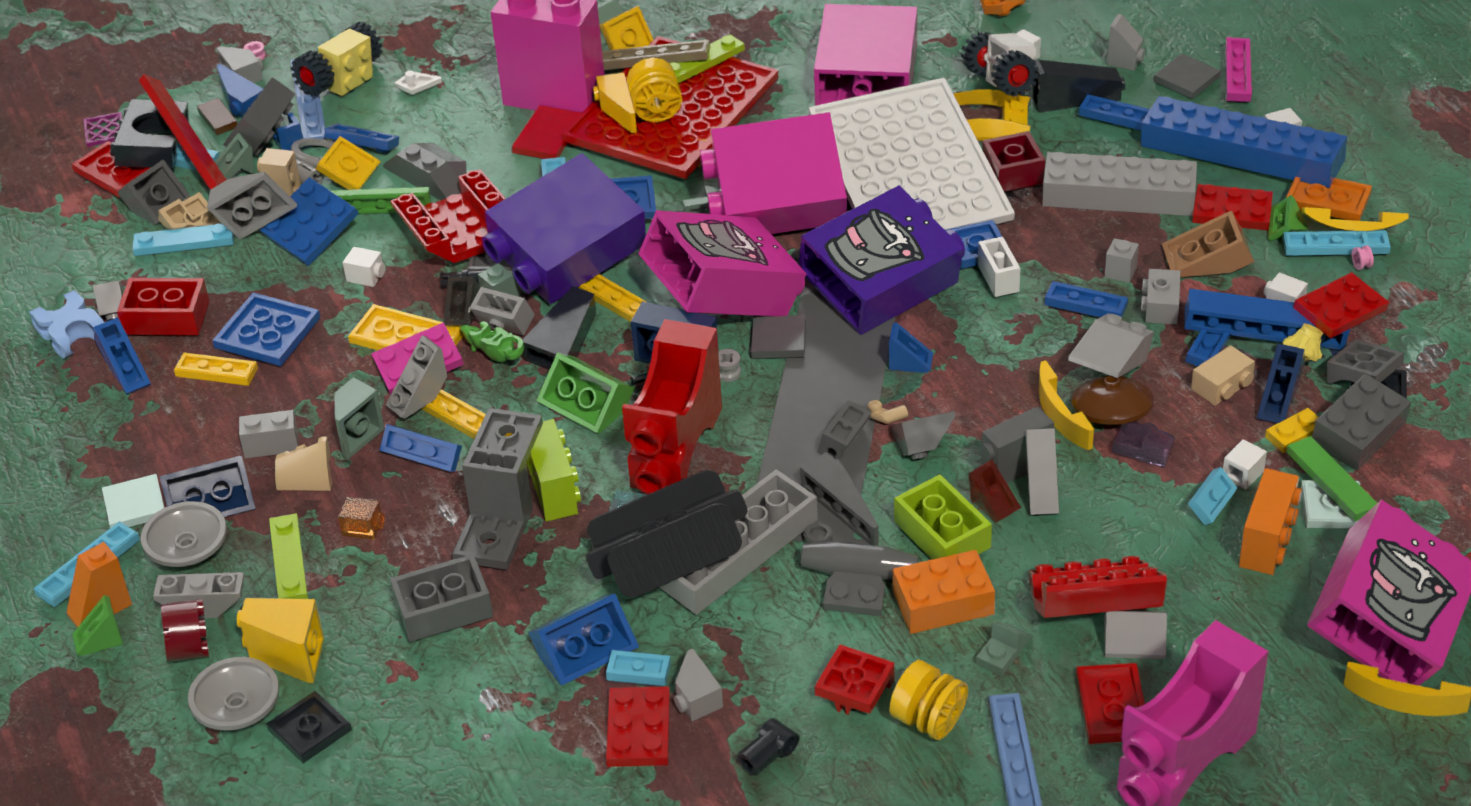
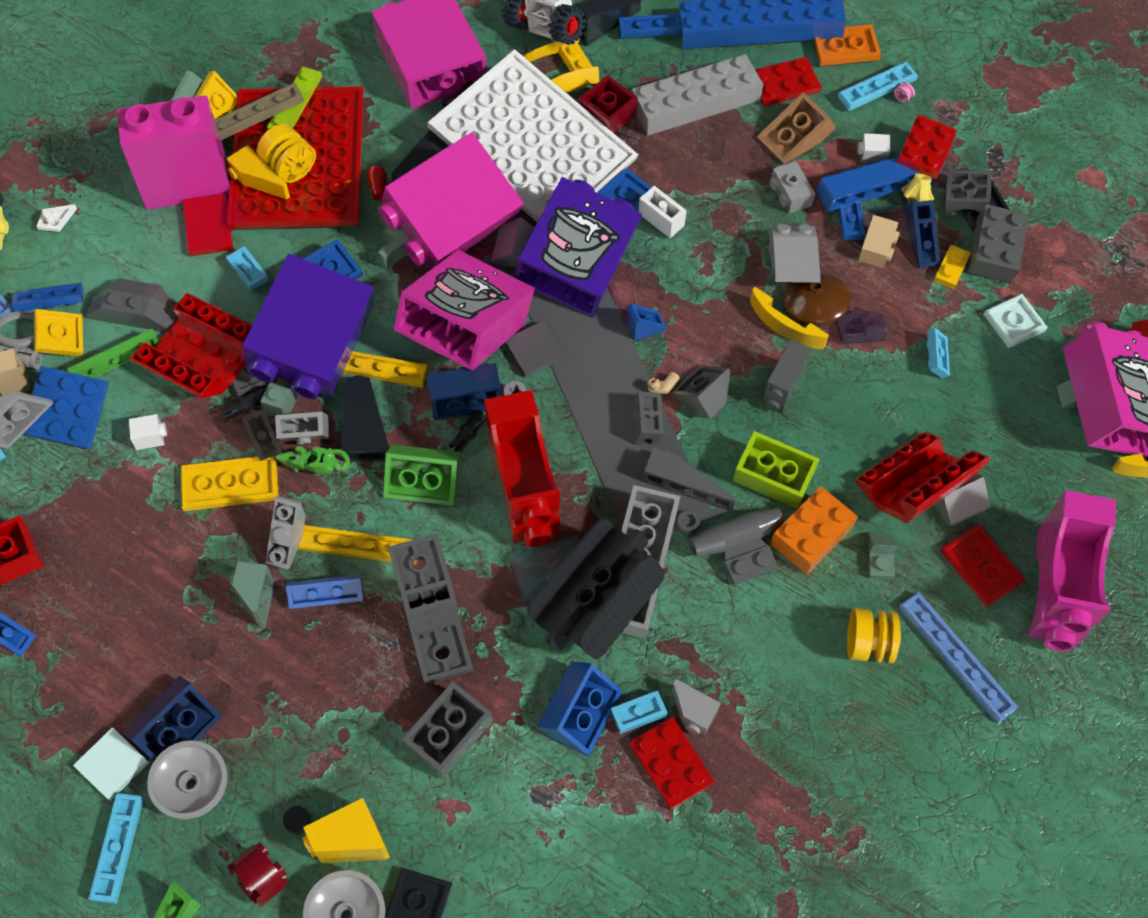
camera: 35 degrees left, 20 degrees up
orange slope [67,542,132,628] -> none
light grey slope [153,572,245,618] -> none
yellow tile [174,353,258,386] -> none
blue plate [212,293,320,366] -> none
light grey brick [239,410,299,458] -> none
lime plate [269,513,308,599] -> none
tan slope [275,437,333,491] -> none
clear orange brick [338,497,385,540] -> none
dark pink plate [371,322,464,395] -> none
lime brick [527,419,581,522] -> none
black piece [738,718,800,776] -> none
red piece [815,644,895,715] -> none
clear red slope [968,459,1021,523] -> none
light grey tile [1025,428,1059,515] -> none
blue plate [1045,281,1128,317] -> none
light grey brick [1105,238,1139,283] -> none
white brick [1223,440,1267,490] -> none
orange brick [1239,468,1302,575] -> none
bright green slope [1268,195,1309,241] -> none
bright green tile [1287,436,1377,522] -> none
yellow slope [1302,207,1409,231] -> none

